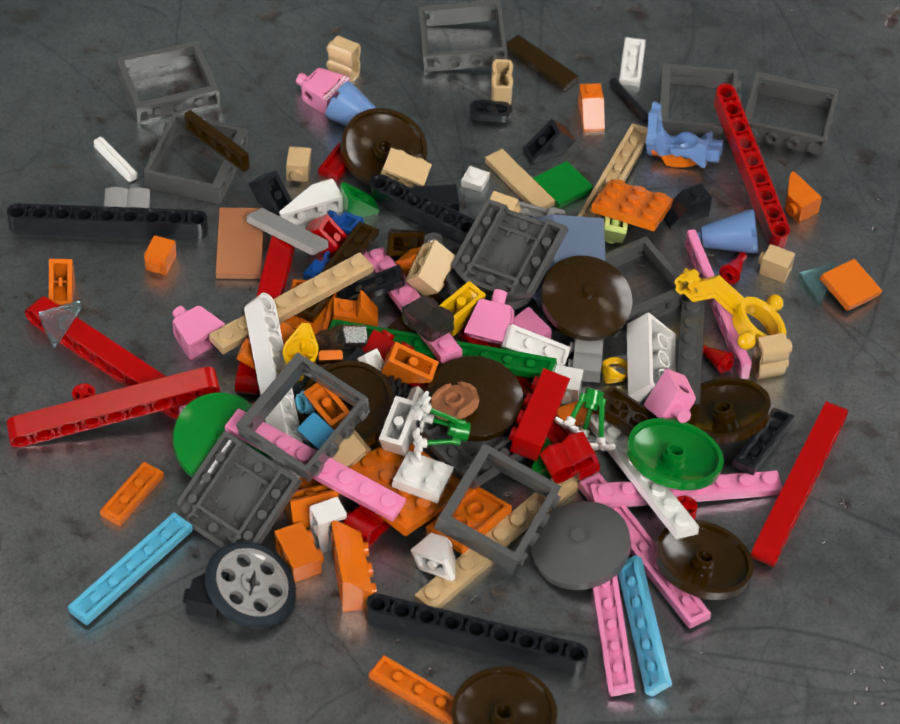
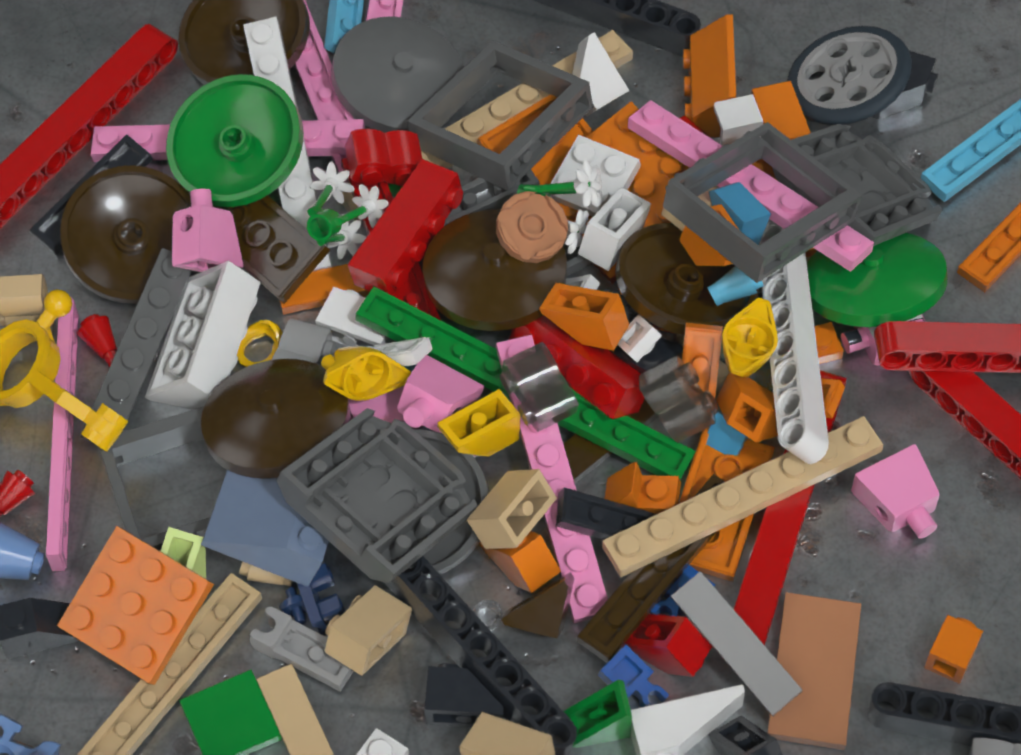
camera: 165 degrees left, 10 degrees up
none -> yellow hat [321,346,412,401]

